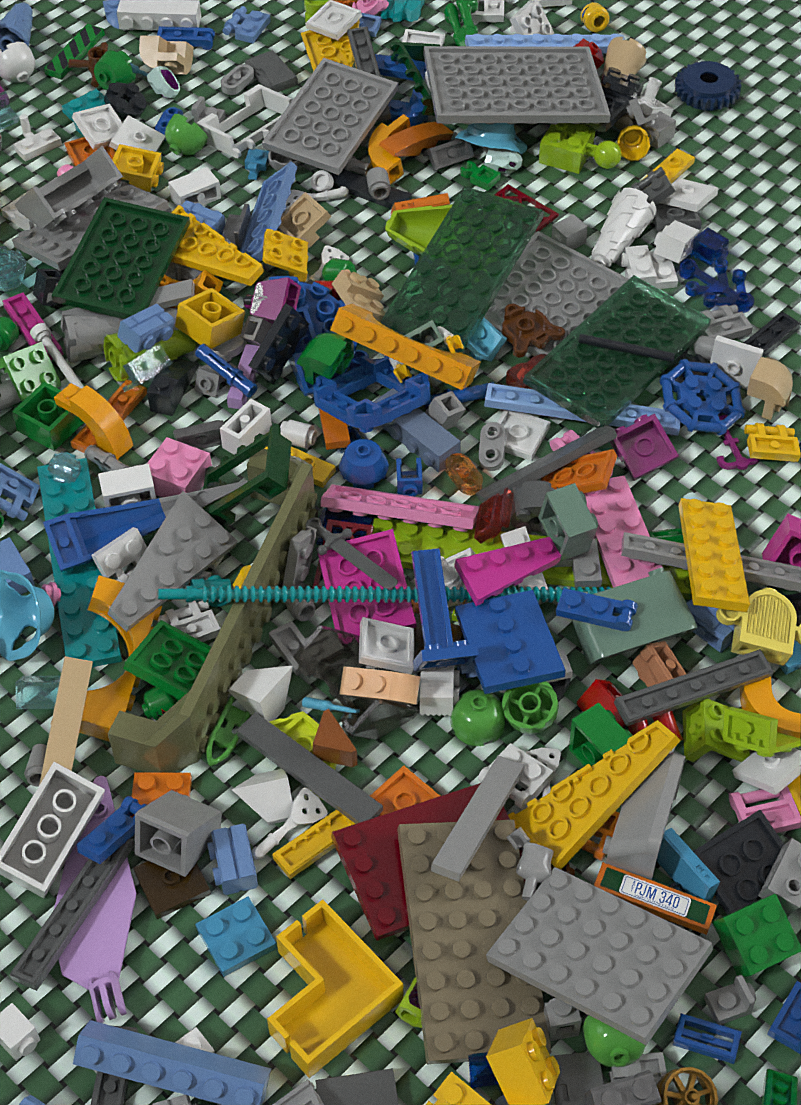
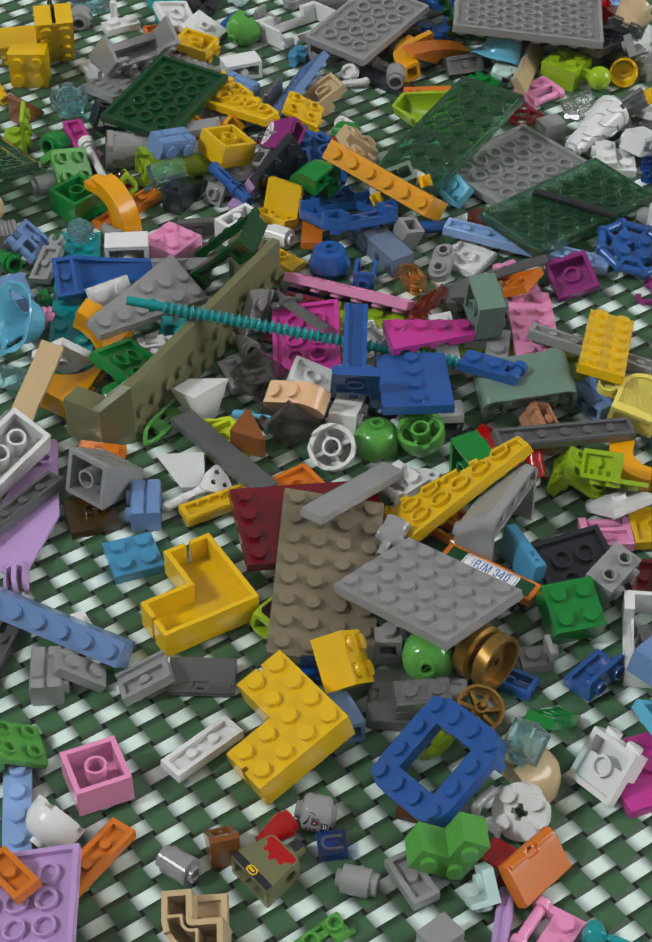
camera: 10 degrees right, 10 degrees down
blue plate [77,796,147,864] -> none
reddish brown tile [502,303,565,358] -> none
light grey hand [506,827,530,850] -> none
none -> light grey plate [28,234,67,285]
none -> white plate [31,337,93,375]
none -> green plate [35,288,53,307]
none -> lime rock [115,169,138,196]
none -> yellow bracket [258,176,304,228]
none -> white cylinder [307,423,357,472]
none -> pearl gold wheel [452,623,520,690]
none -> tan tile [511,41,545,96]
none -> bright pink plate [514,76,565,109]
none -> clear bracket [561,89,596,122]

